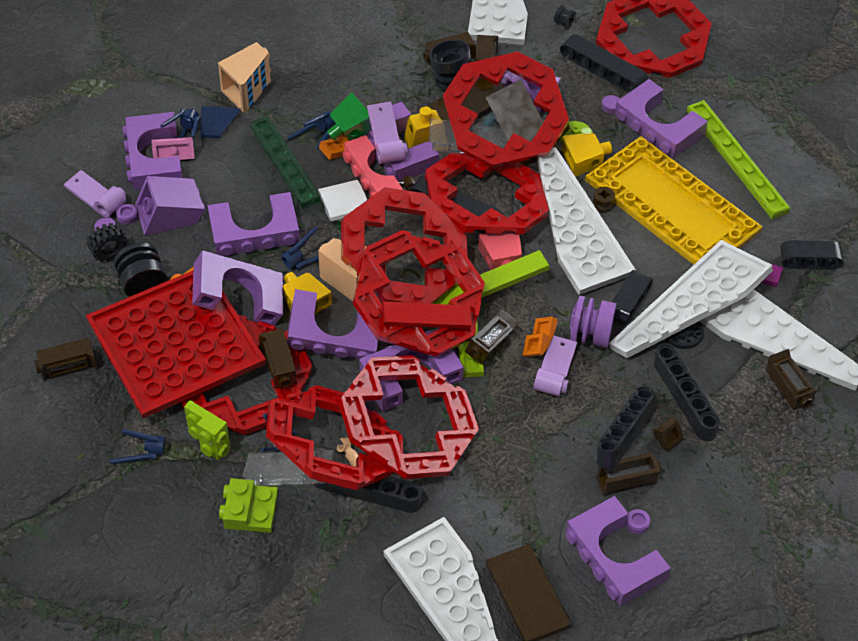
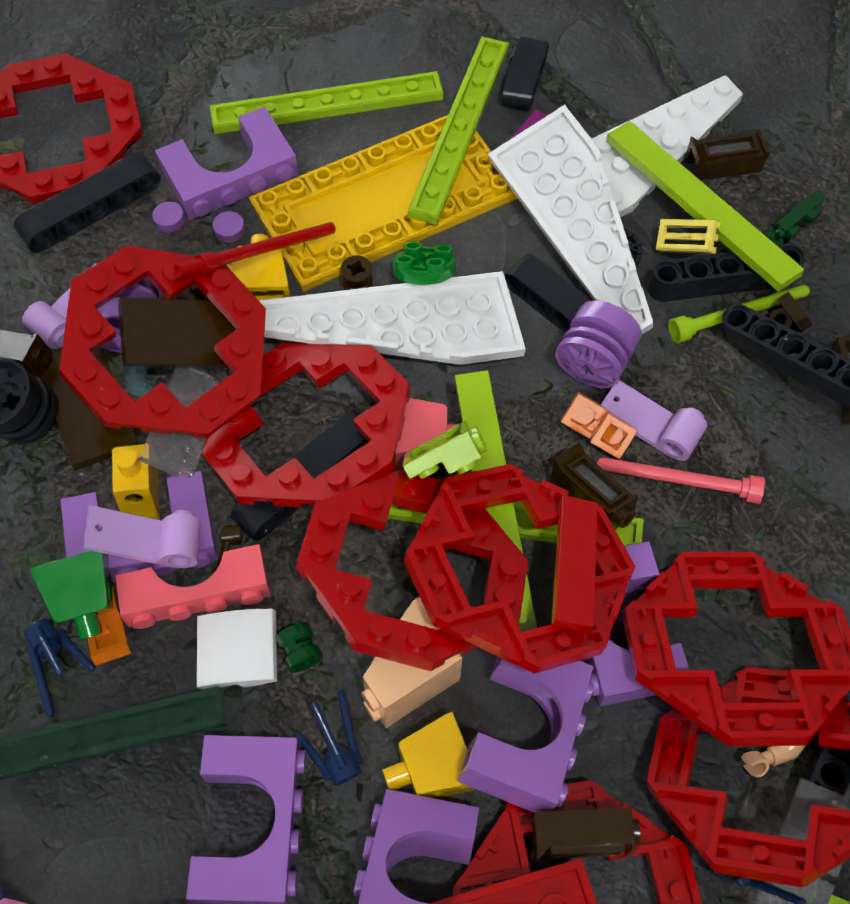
camera: 75 degrees left, 10 degrees up
none -> red bar [174,222,336,278]
none -> medium lavender tile [213,211,245,243]
none -> green tile [392,241,456,285]
none -> lime plate [403,421,487,479]
none -> lime tile [408,36,509,225]
none -> coral piece [597,457,765,504]
none -> lime tile [606,121,804,292]
none -> light yellow tile [656,219,721,254]
none -> lime piece [668,285,810,344]
none -> dark green hinge [765,190,826,246]

